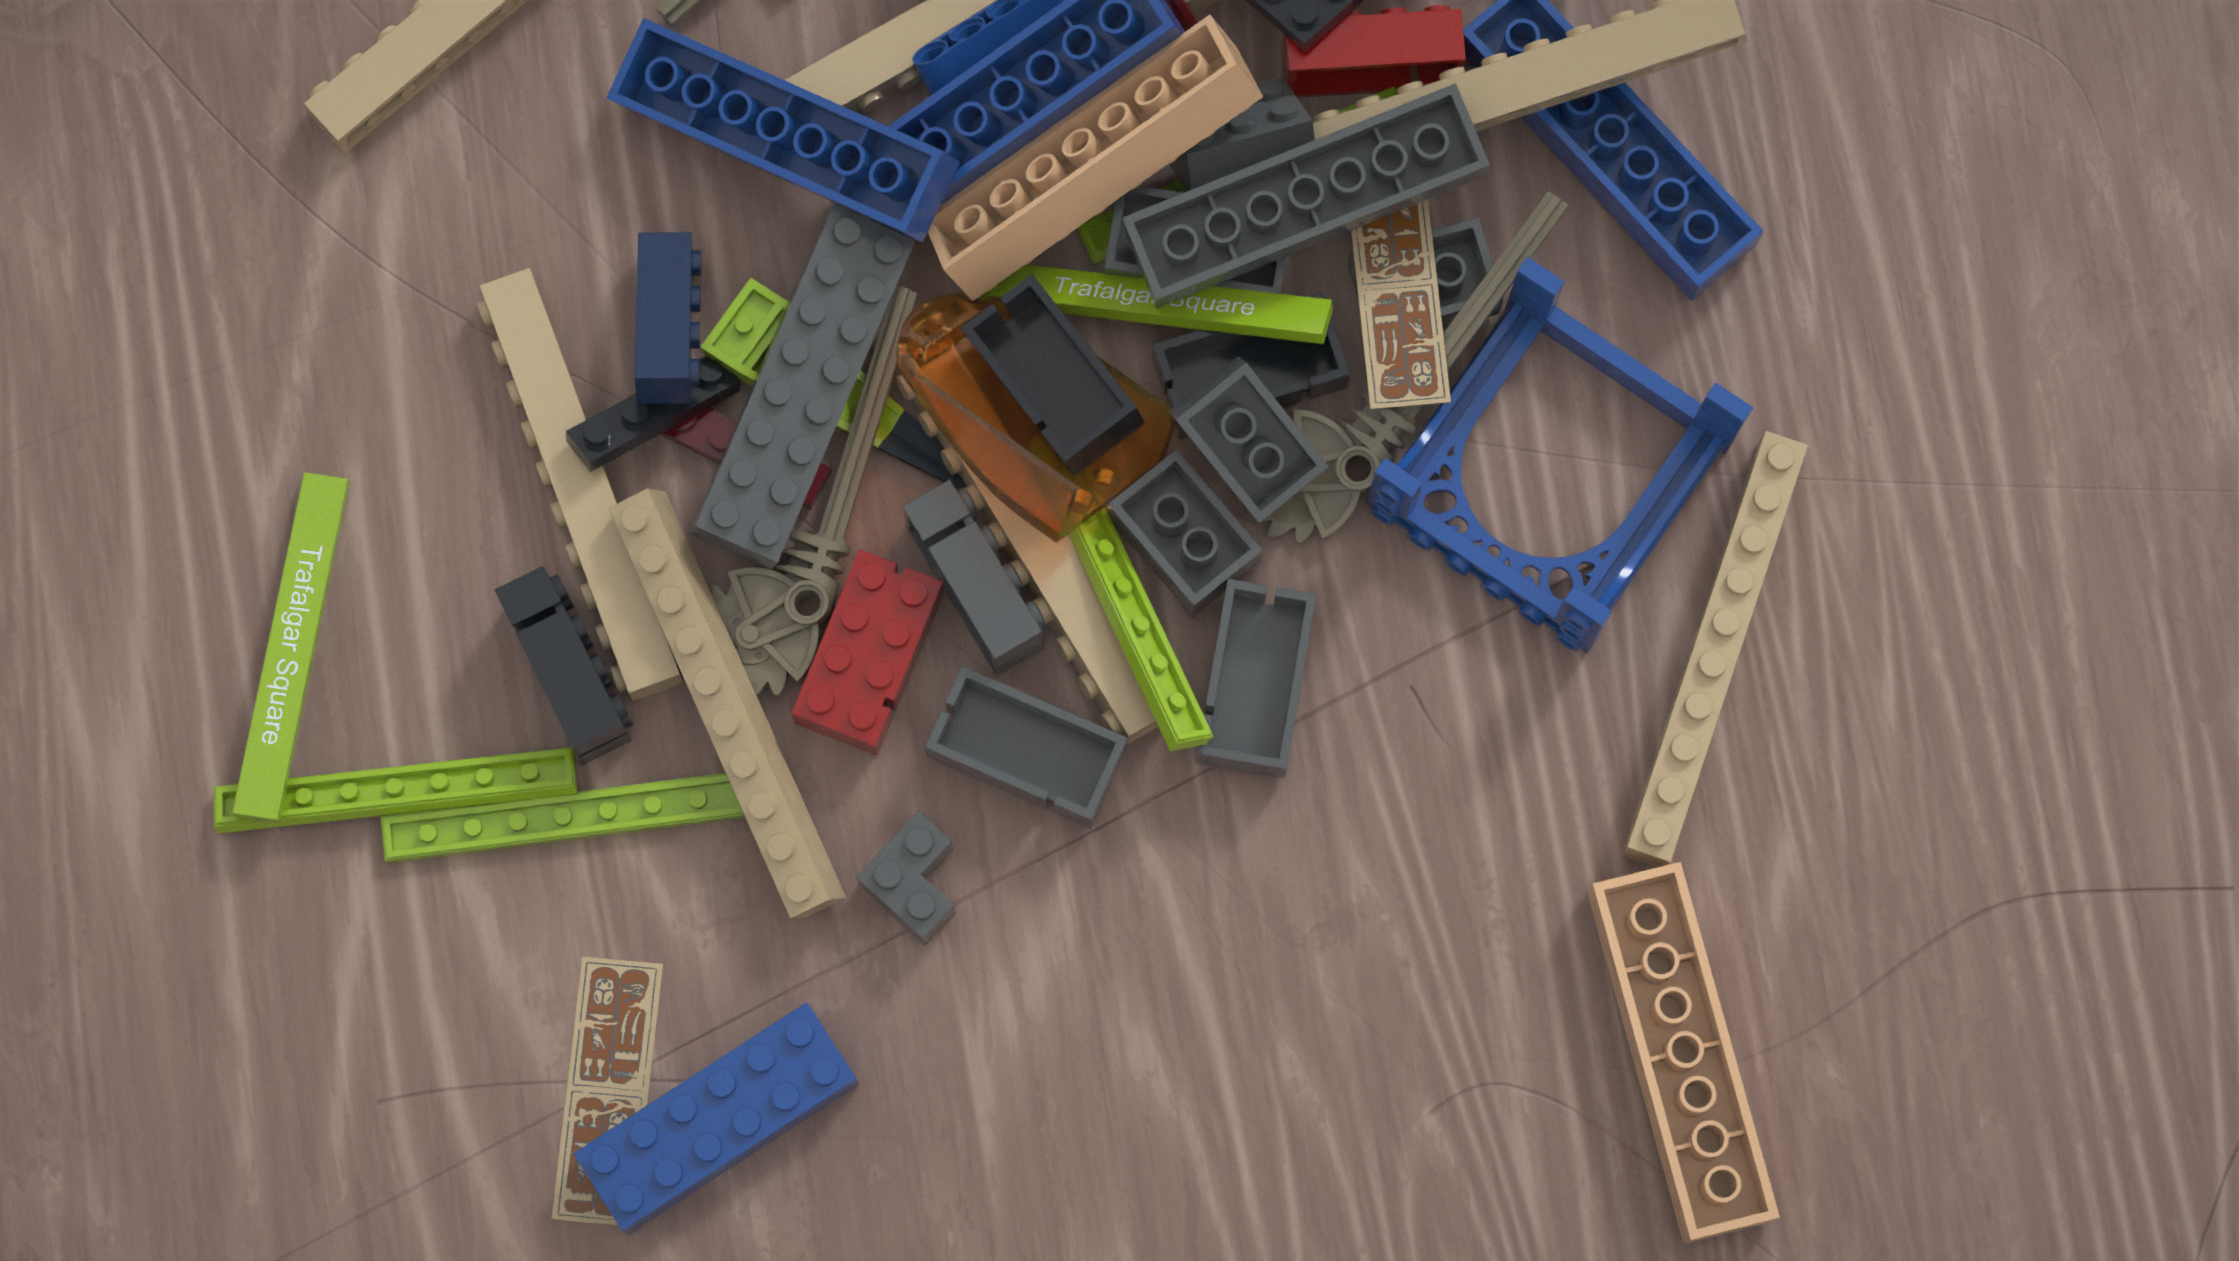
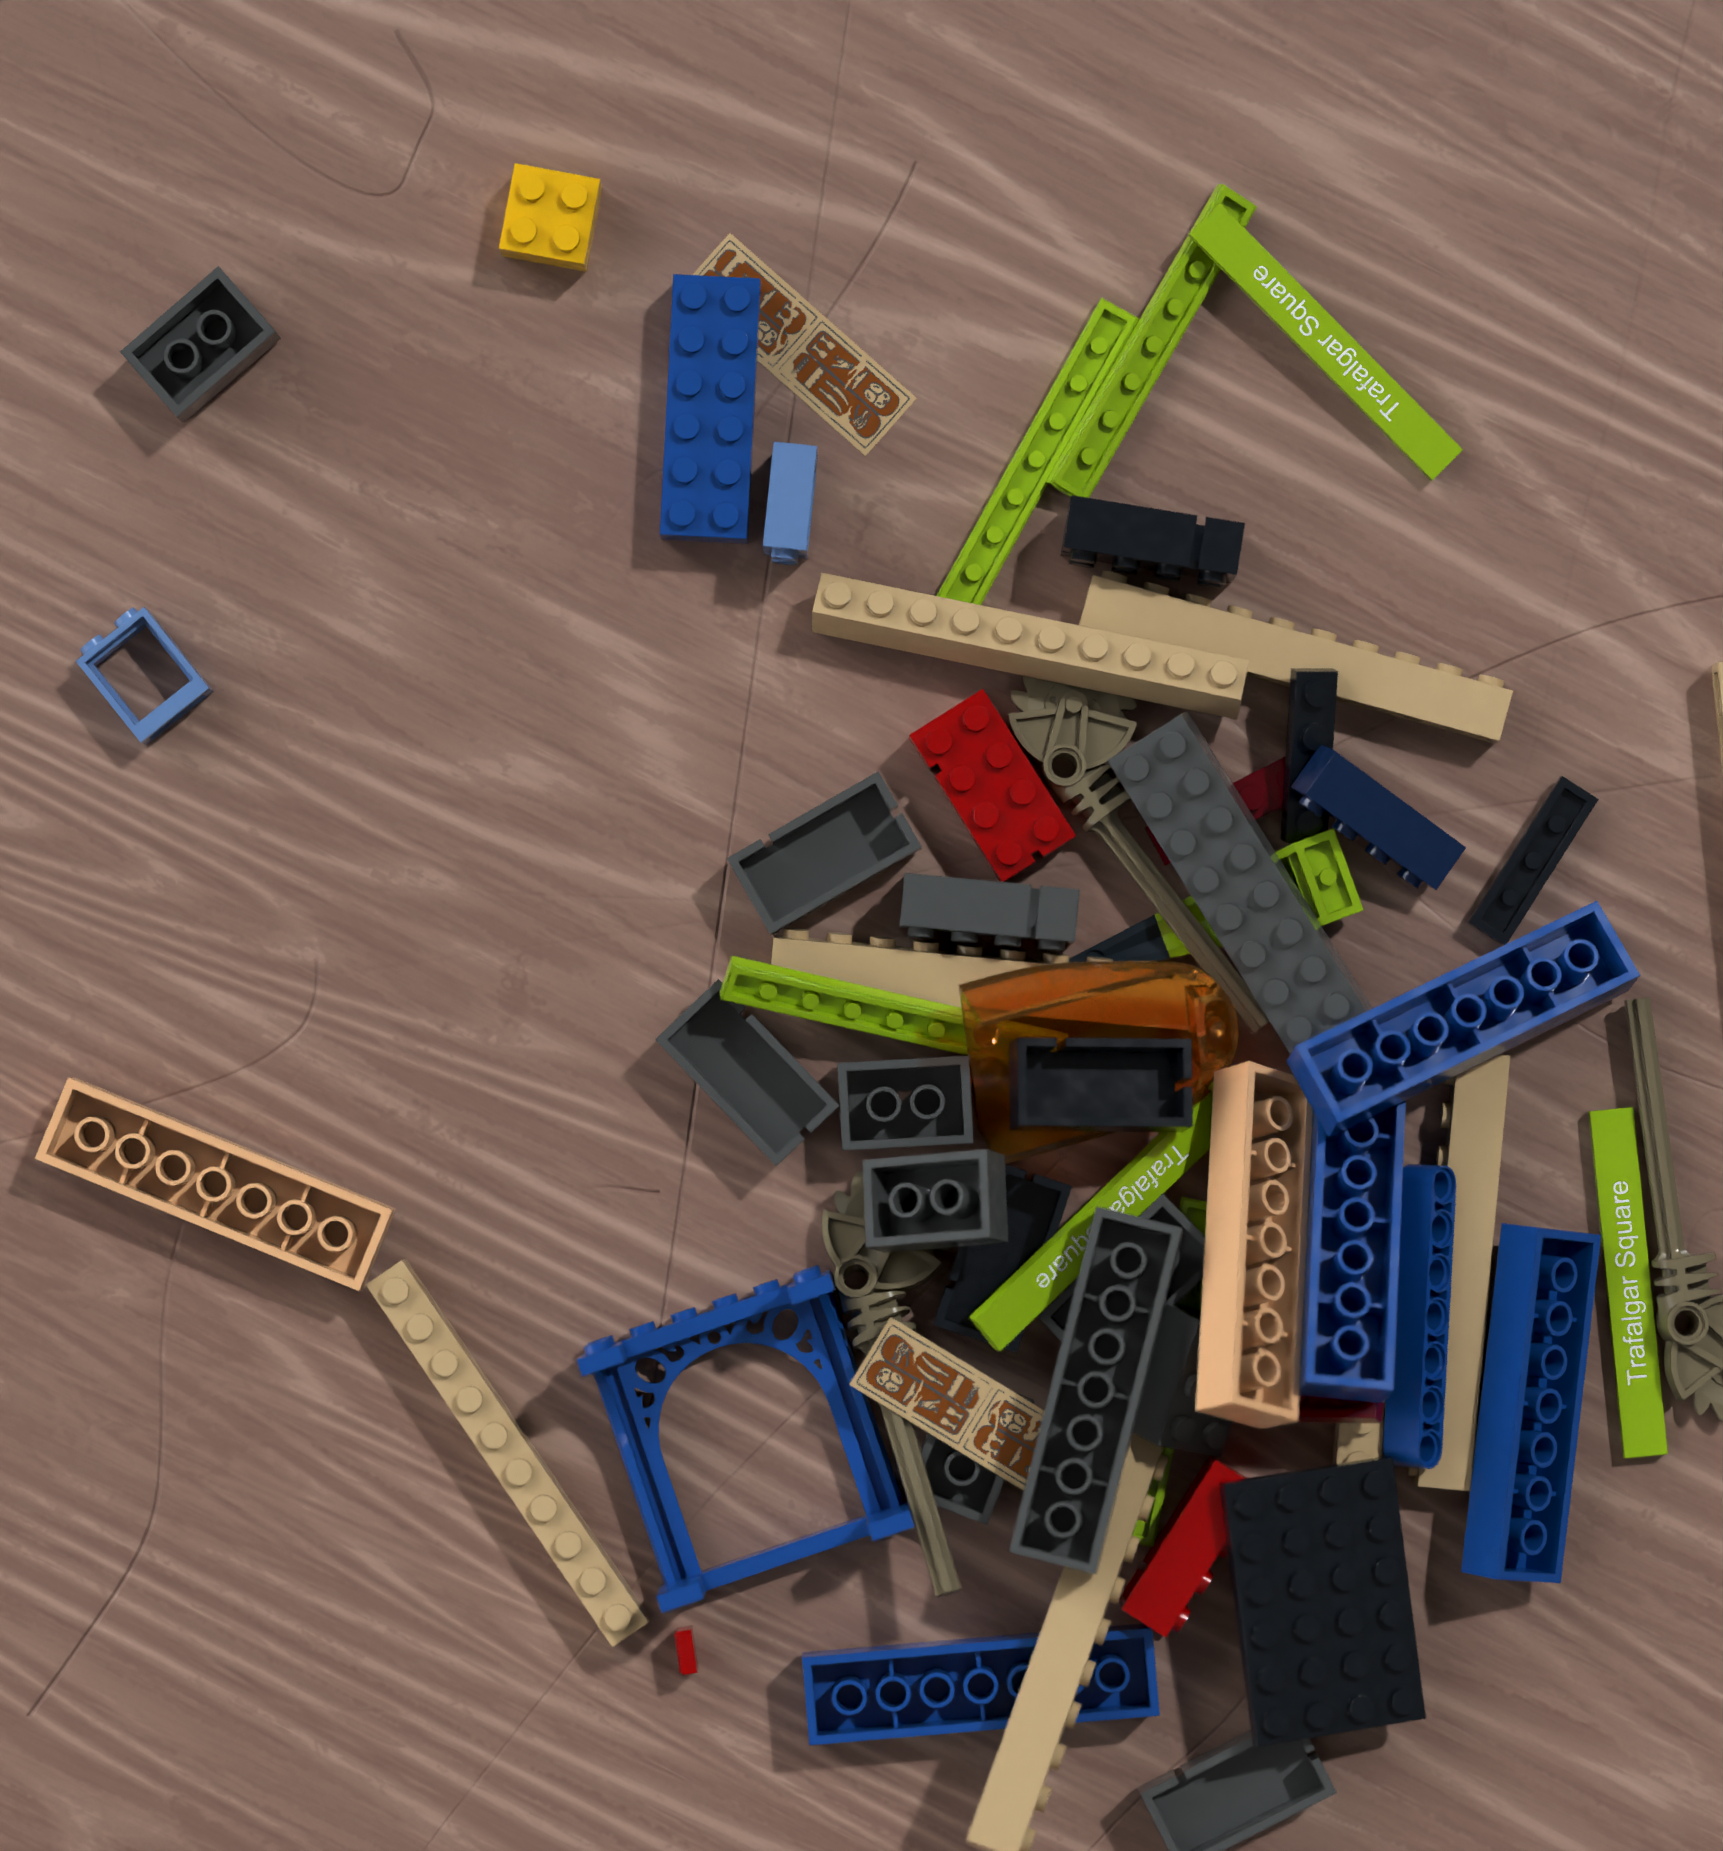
camera: 130 degrees right, 10 degrees up
dark grey brick [856,811,955,946] -> none
none -> red tile [674,1625,699,1675]
none -> medium blue window [763,442,818,565]
none -> black plate [1467,776,1599,946]

